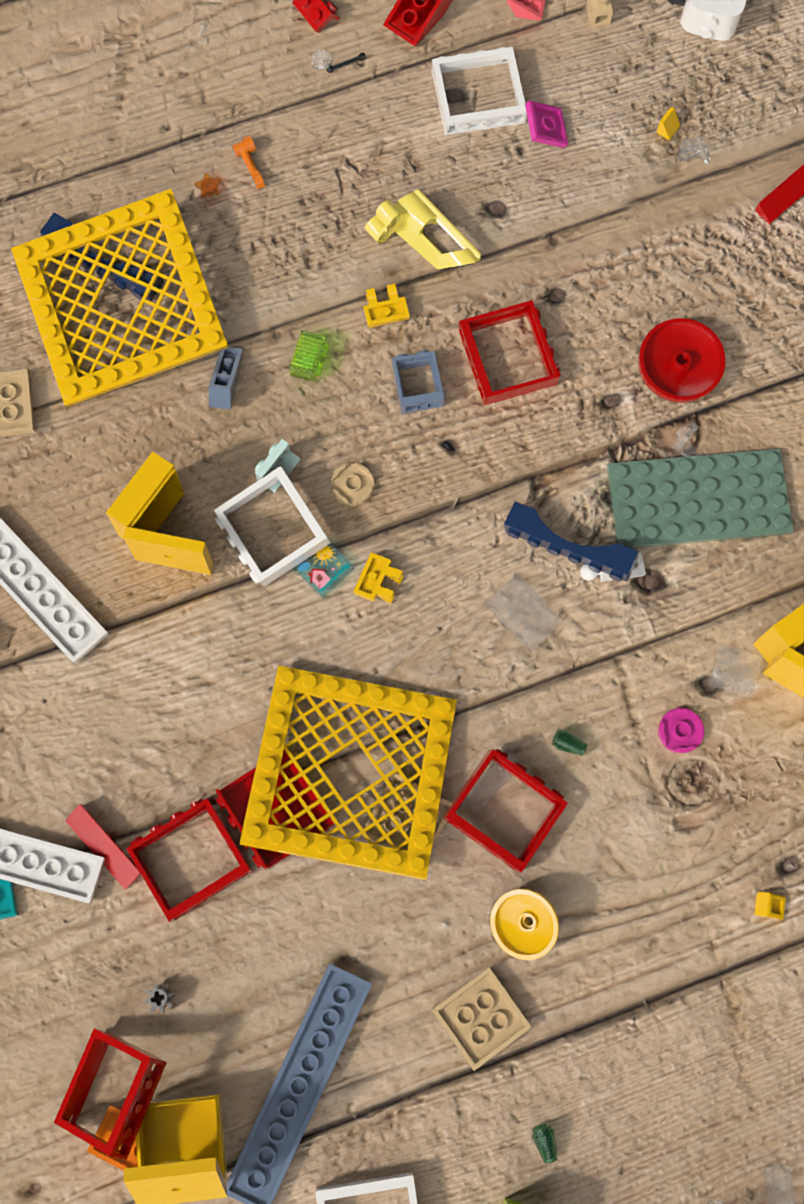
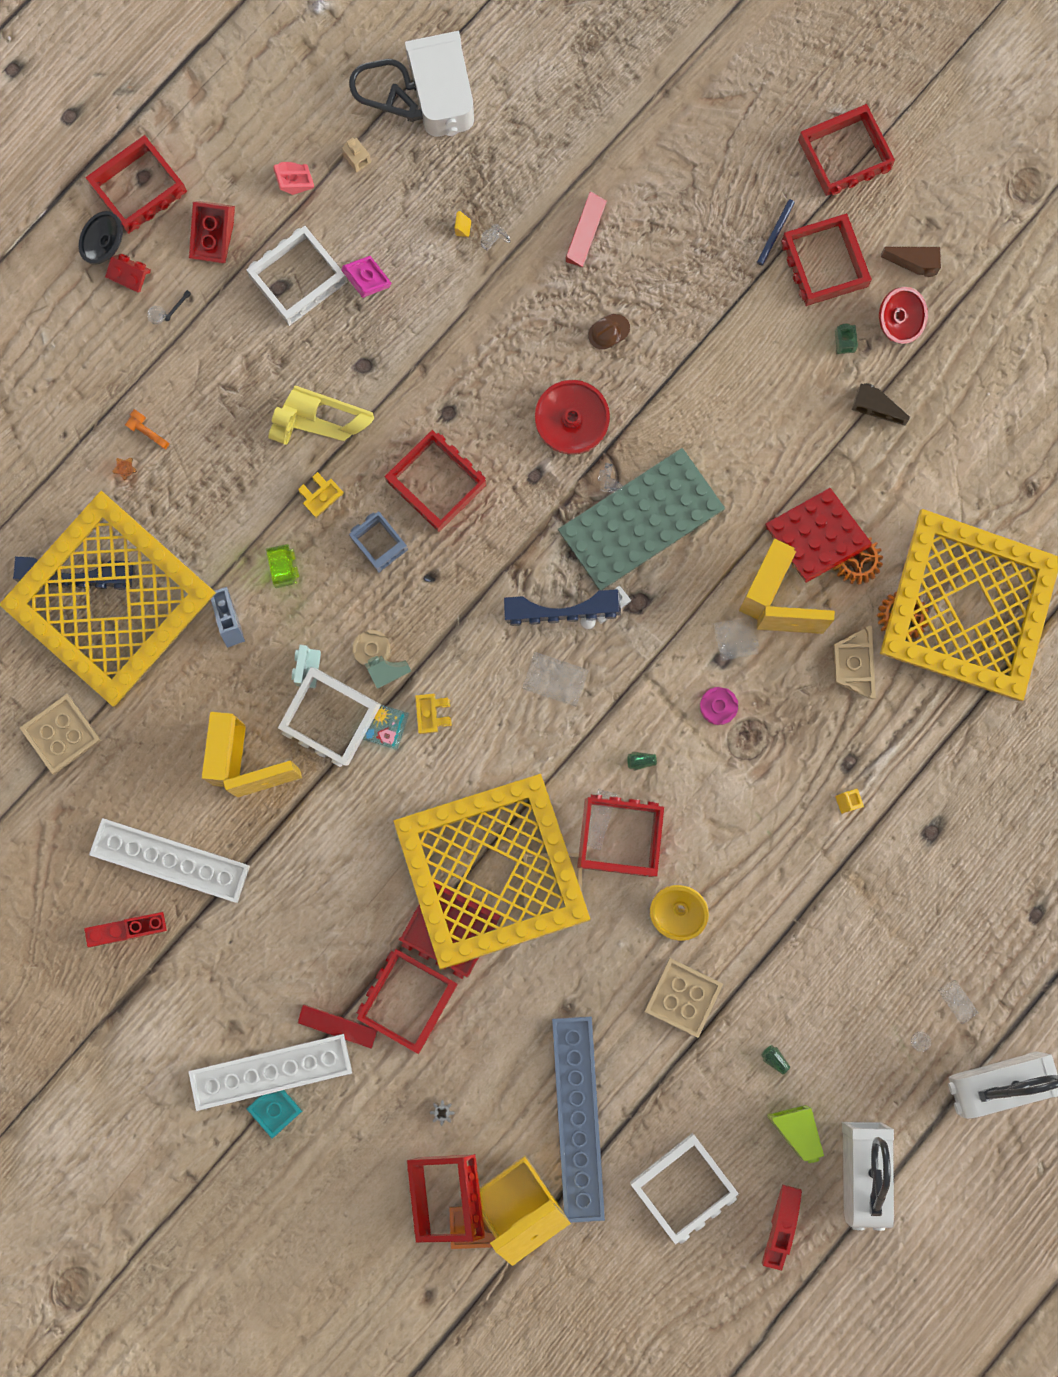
camera: 25 degrees left, 5 degrees up
none -> sand green arch [365,656,411,689]
none -> reddish brown piece [588,314,630,350]

